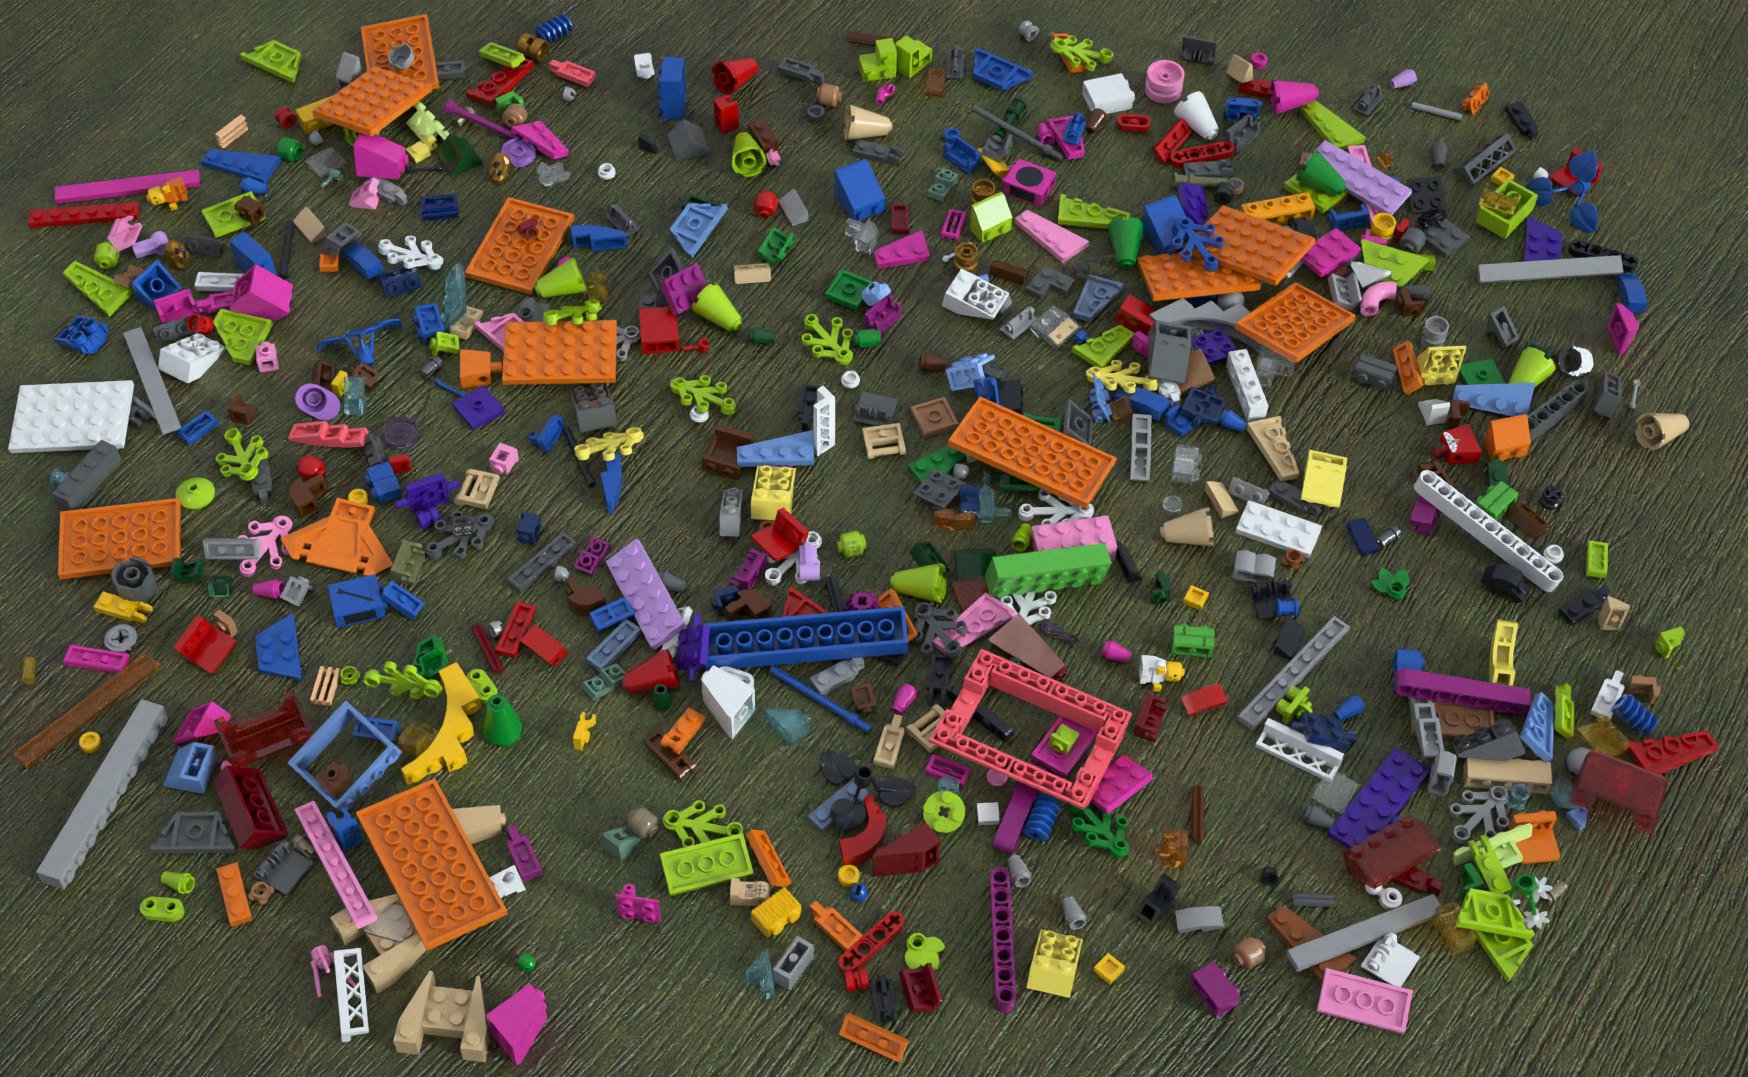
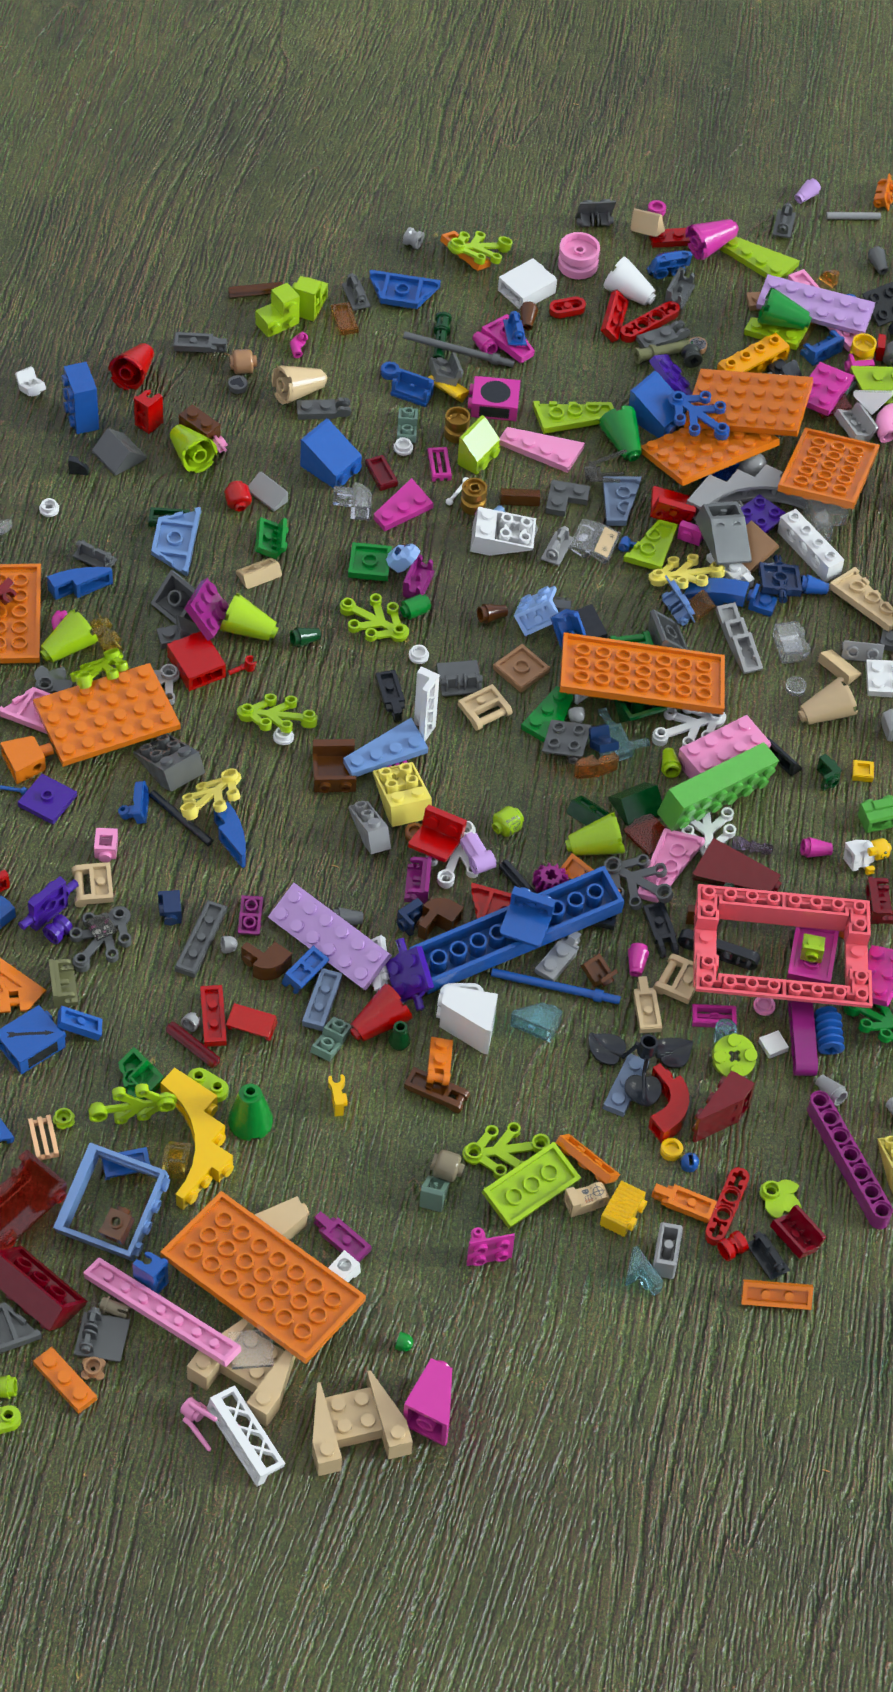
camera: 25 degrees left, 0 degrees up
none -> white plate [394,437,413,456]
none -> blue bracket [500,886,556,947]

